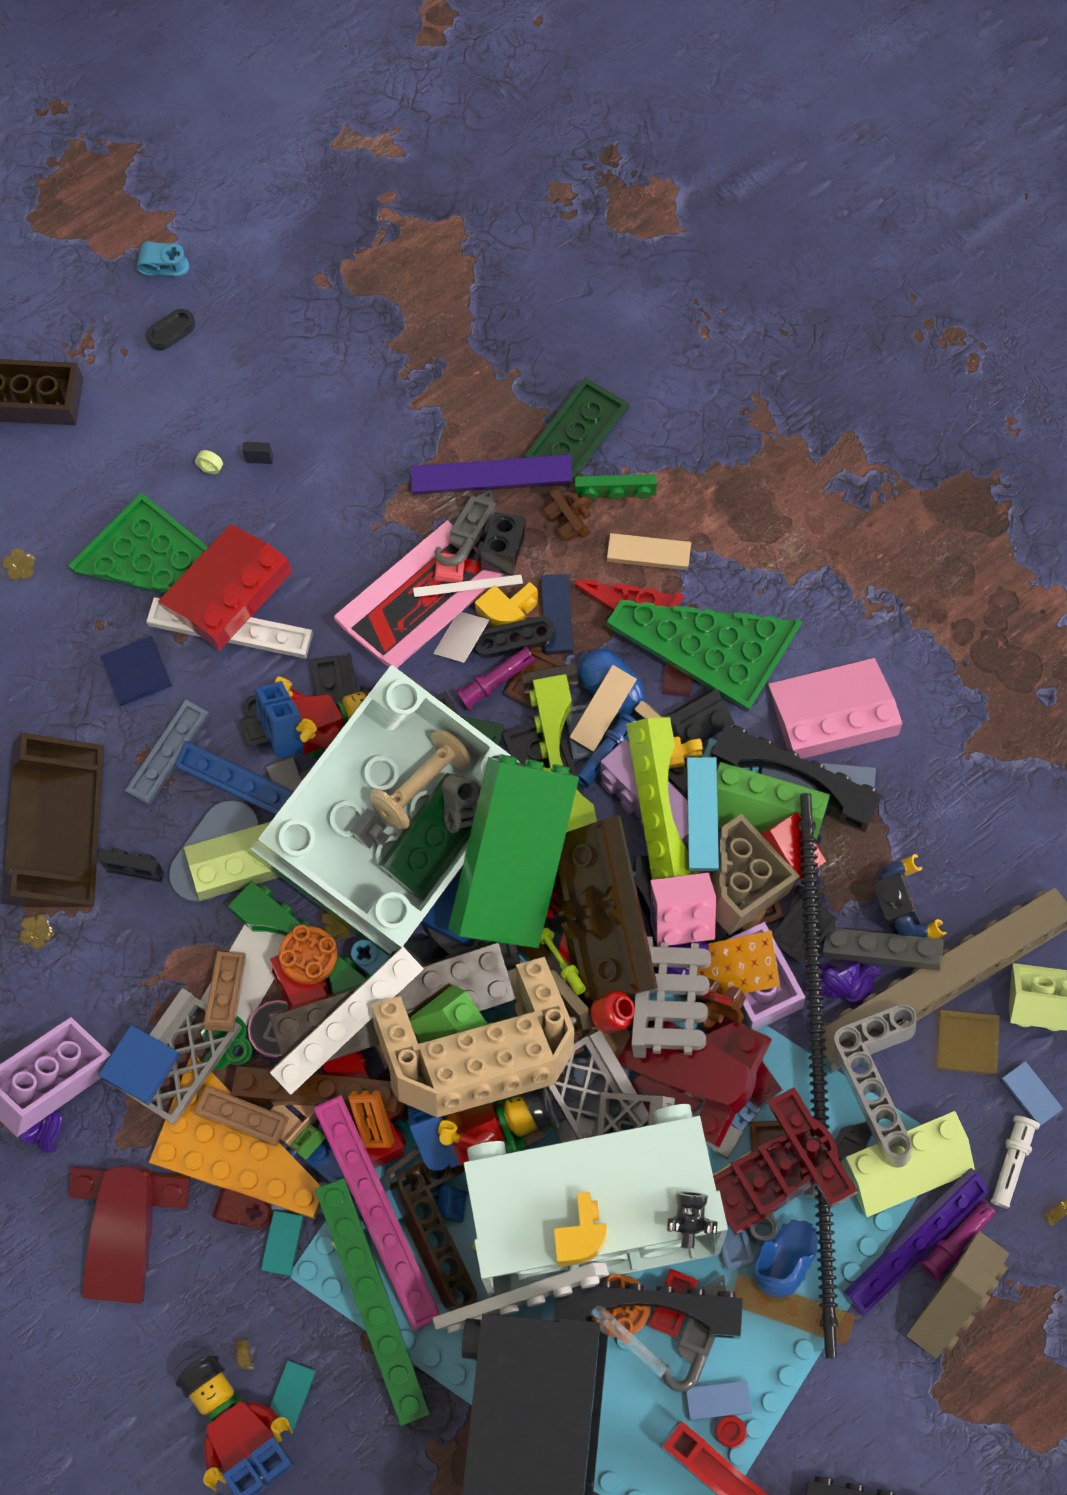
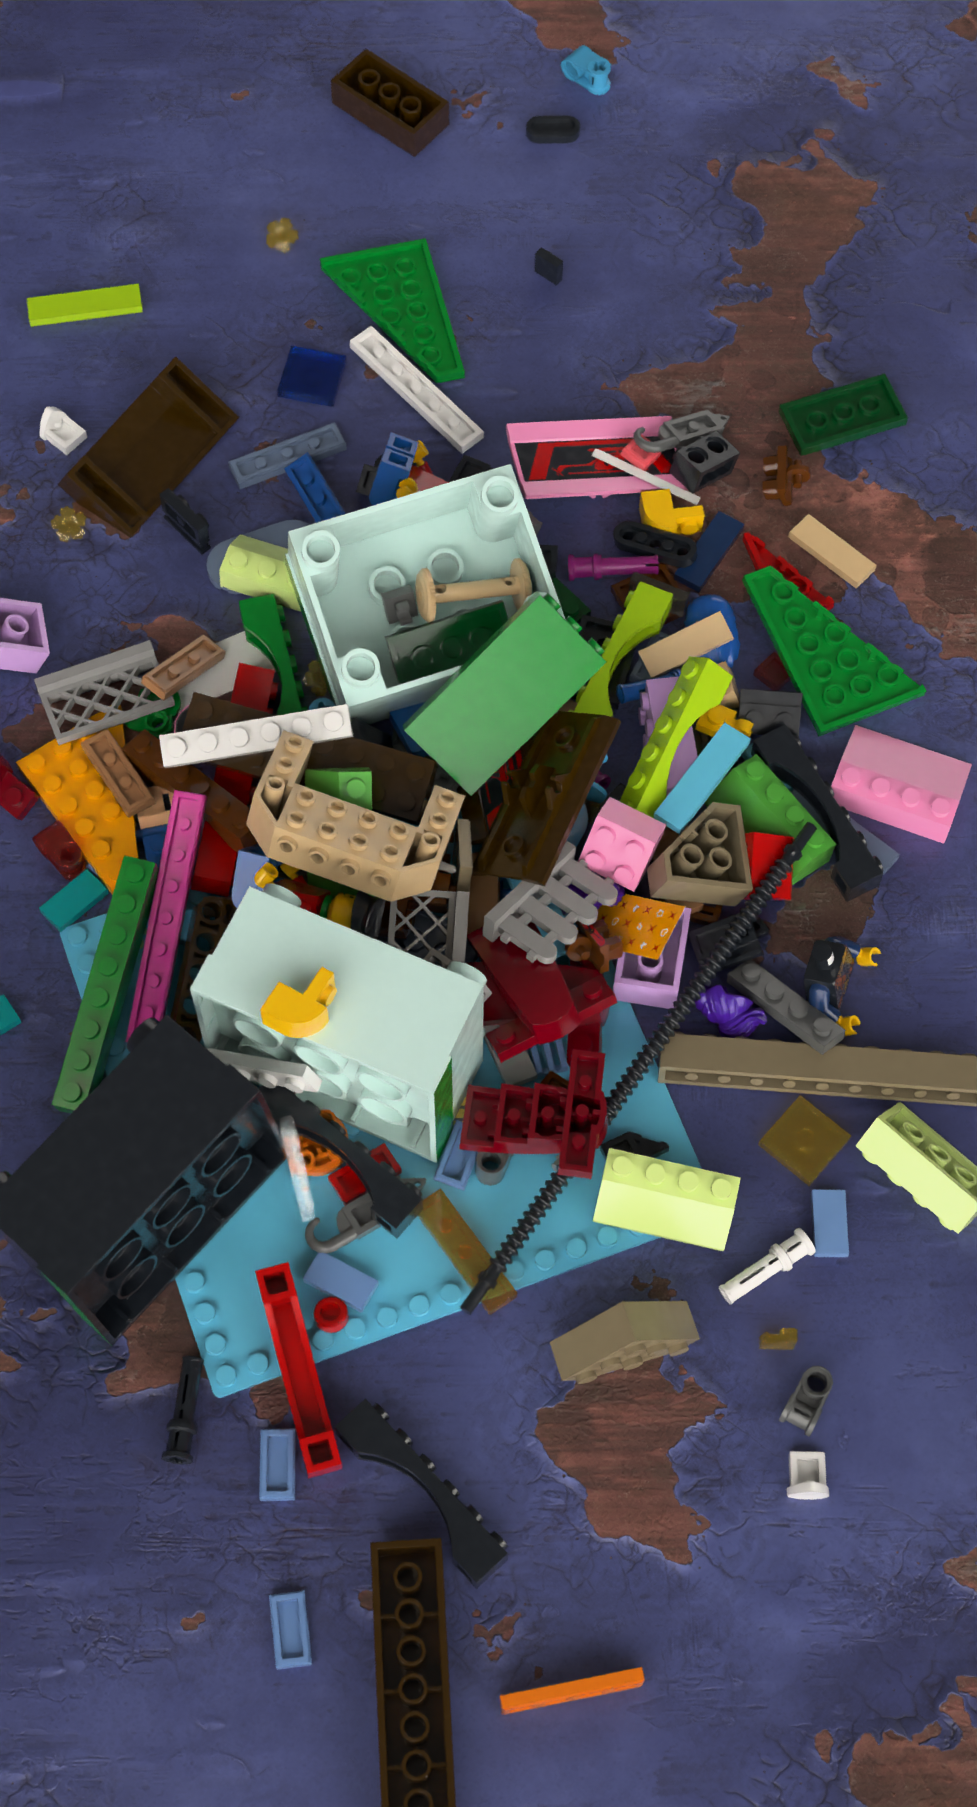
camera: 30 degrees right, 5 degrees down
blue tile [99,1025,181,1105] -> none
red slope [158,524,292,651] -> none
yellowish green tile [195,450,223,474] -> none
orange tile [279,925,337,984] -> none
bright green tile [290,1124,326,1160] -> none
orange tile [348,1091,395,1148] -> none
dark purple tile [411,455,573,495] -> none
white sticker [433,612,489,663] -> none
dark grey piece [442,774,479,833] -> none
lime piece [540,928,586,995] -> none
green plate [575,474,657,500] -> none
red head [591,991,635,1033] -> none
black piece [667,1191,718,1248] -> none
blue hair [753,1220,818,1298] -> none
light grey beam [834,1004,917,1168] -> none
dark purple tile [843,1168,991,1316] -> none
magenta pin [919,1201,996,1282] -> none

